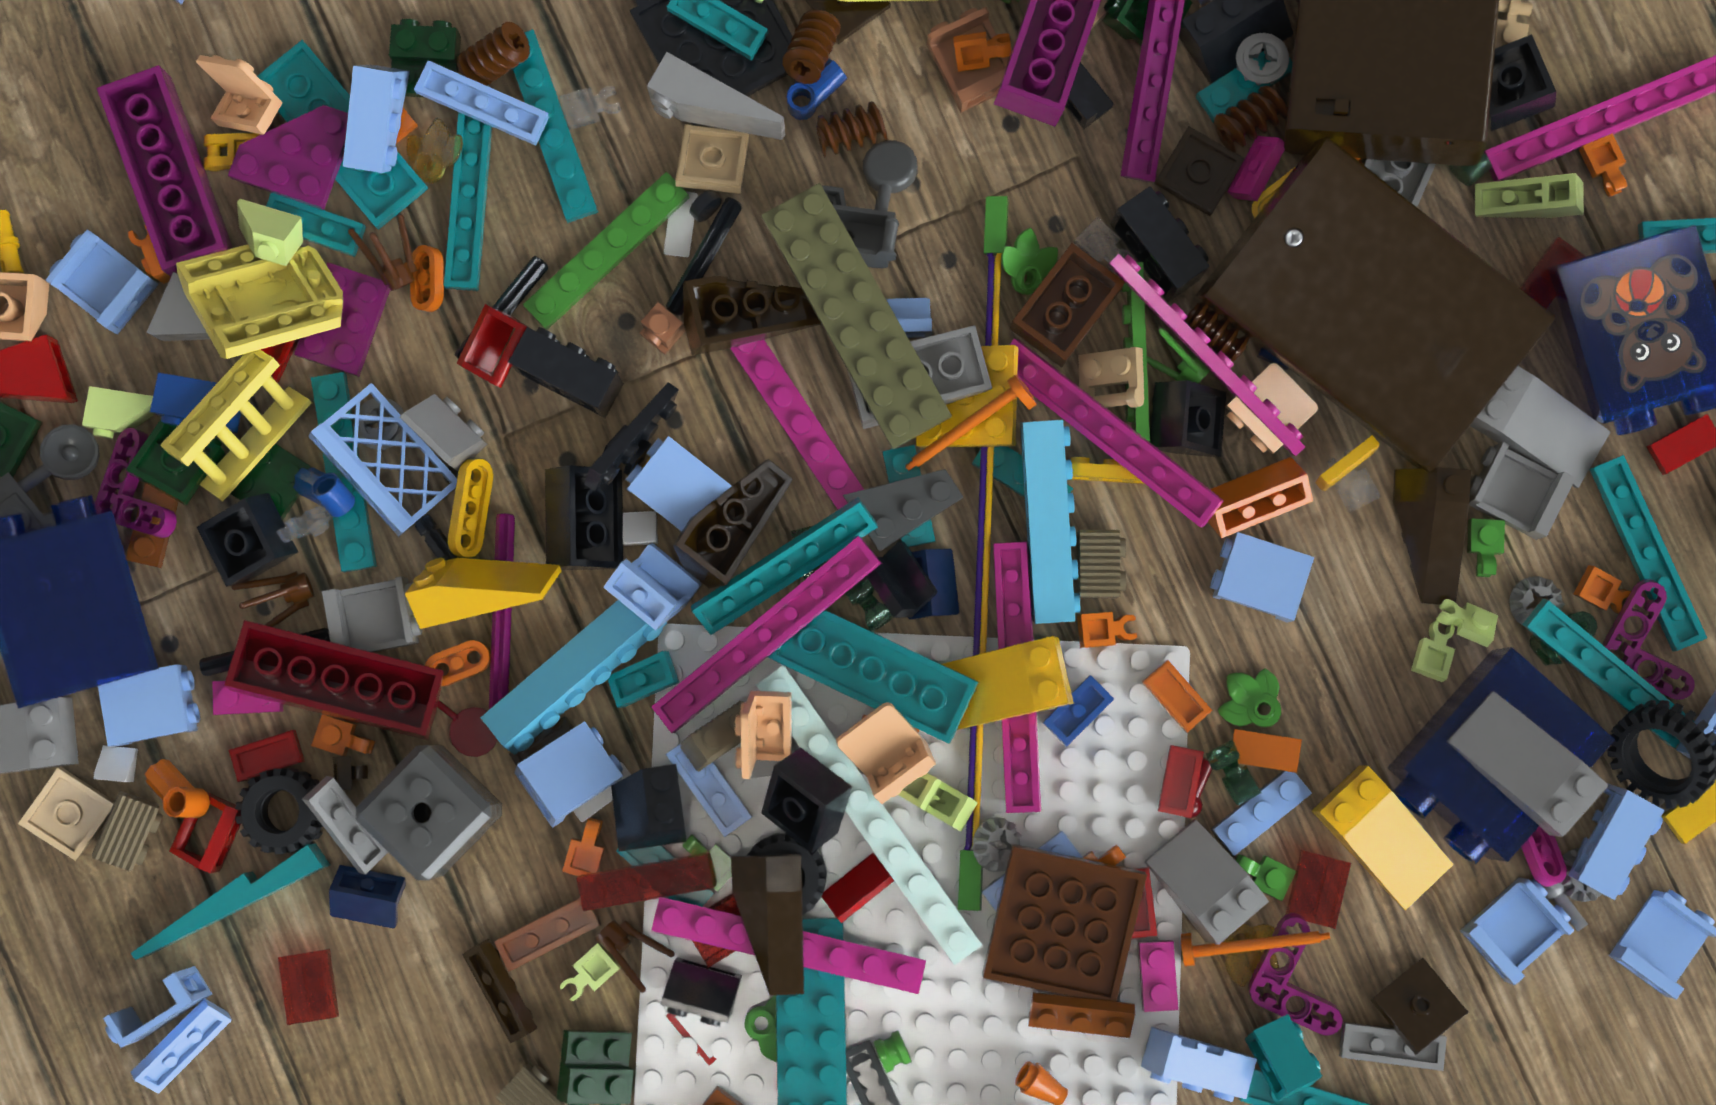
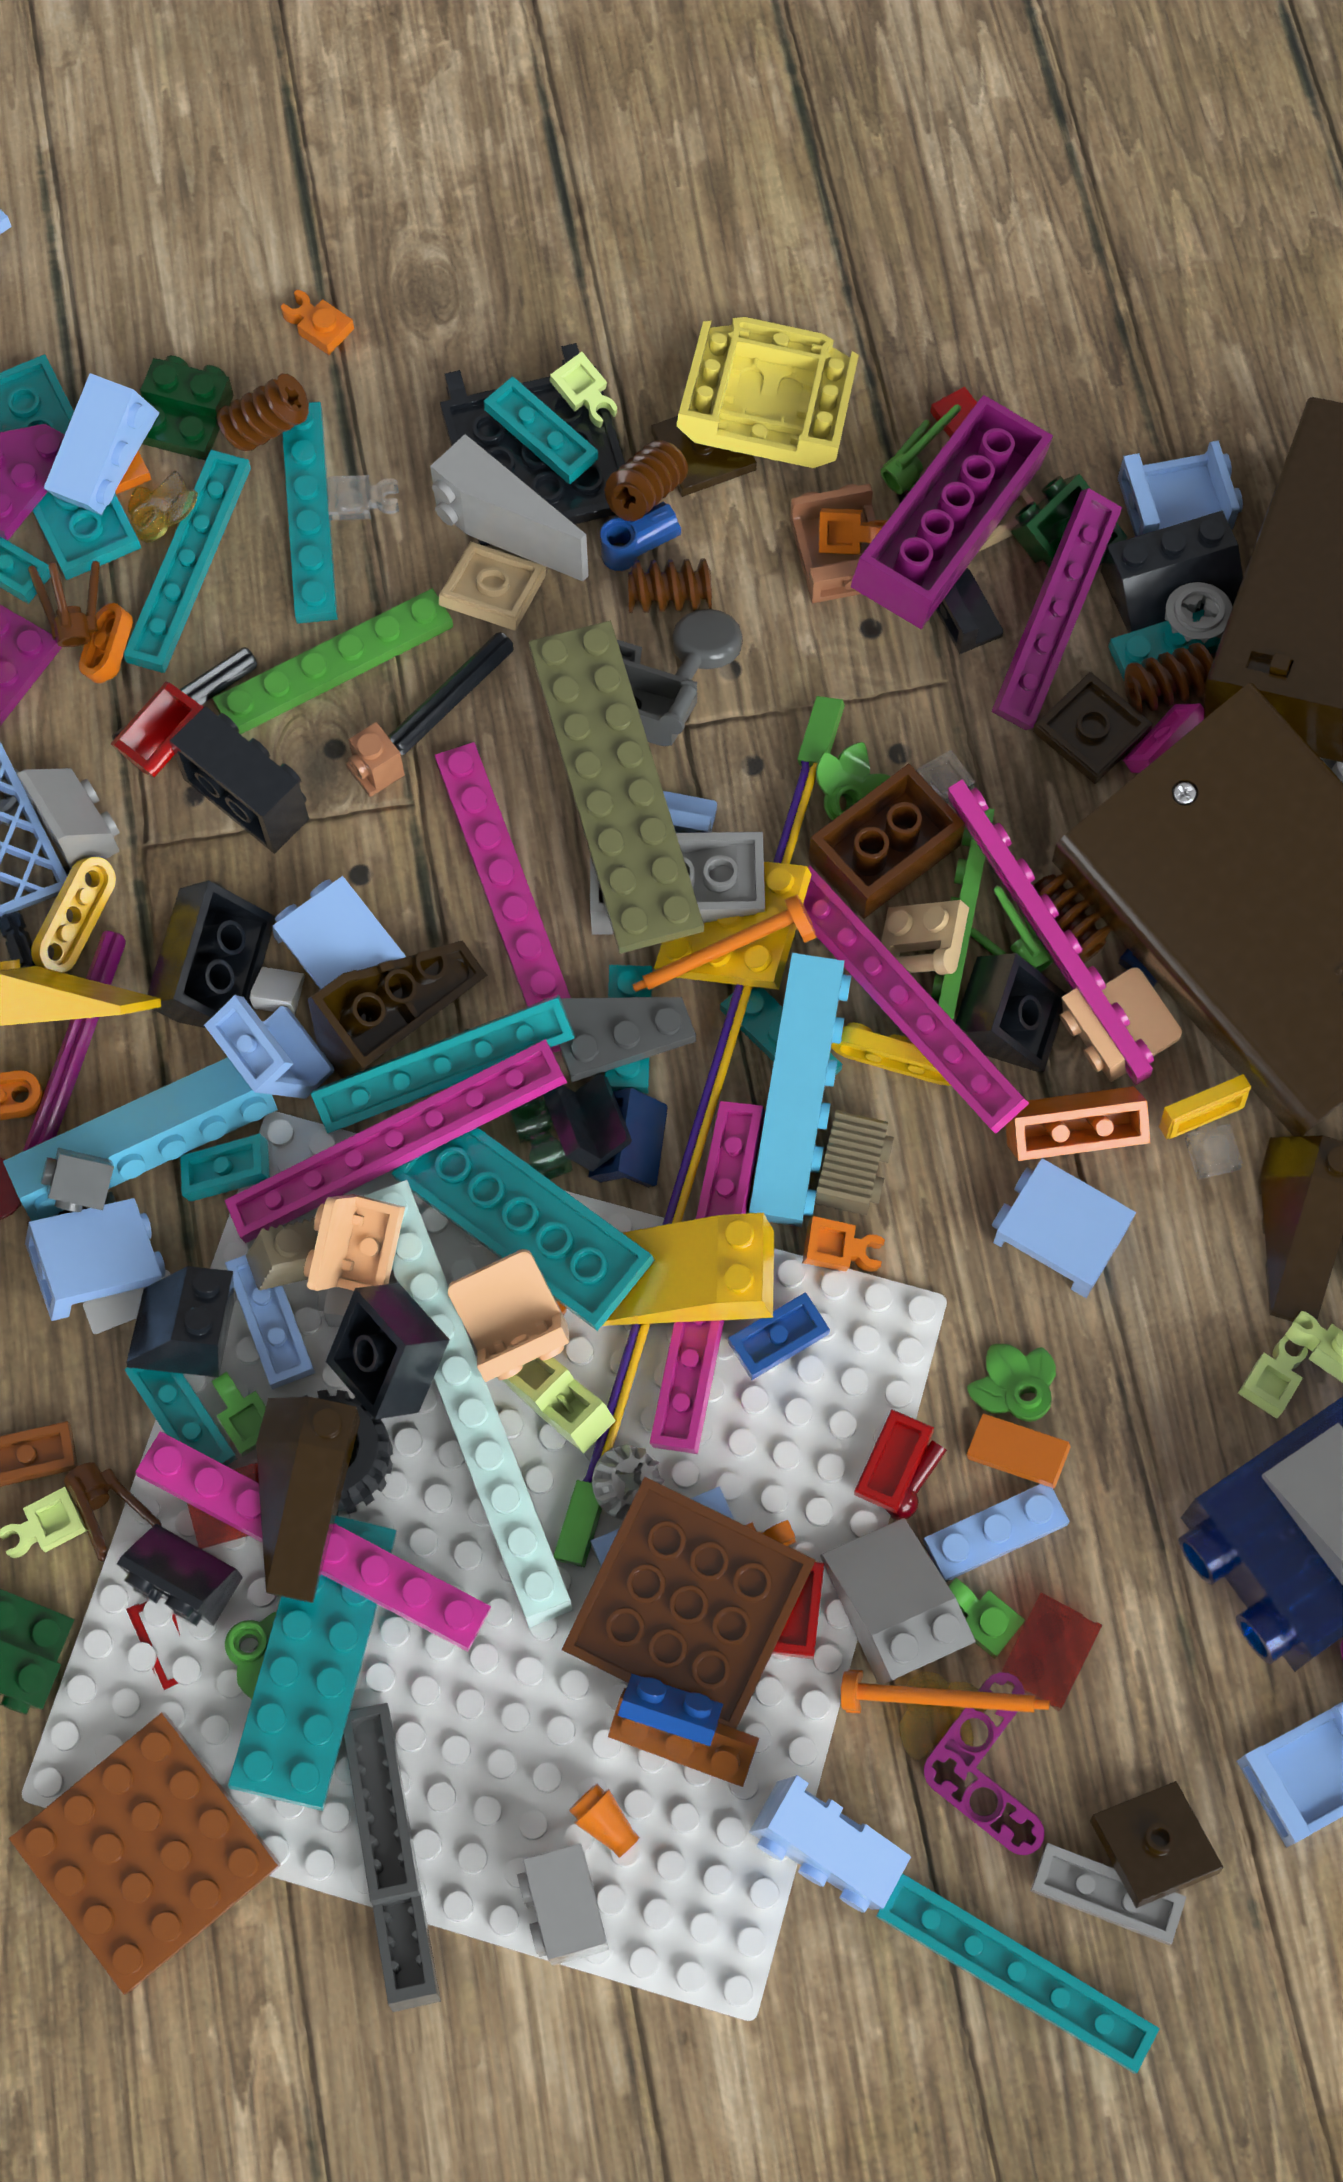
camera: 15 degrees right, 15 degrees down
light blue plate [414,60,550,146] -> none
orange plate [562,817,605,881] -> none
clear red plate [576,852,716,911] -> none
black plate [584,382,679,492] -> none
white sticker [664,192,698,257] -> none
dark brown wedge [683,276,821,356] -> none
black tile [690,190,722,223] -> none
red tile [821,853,894,923] -> none
bright green wheel [873,1030,912,1073] -> none
black brick [1110,186,1210,303] -> none
dark pink plate [1138,940,1178,1012] -> none
orange tile [1142,660,1213,733] -> none
clear green leg [1206,739,1262,806] -> none
teal brick [1245,1014,1322,1101] -> none
yellow slope [1311,765,1454,910] -> none
none -> brick [41,1148,114,1212]
none -> blue plate [618,1674,723,1746]

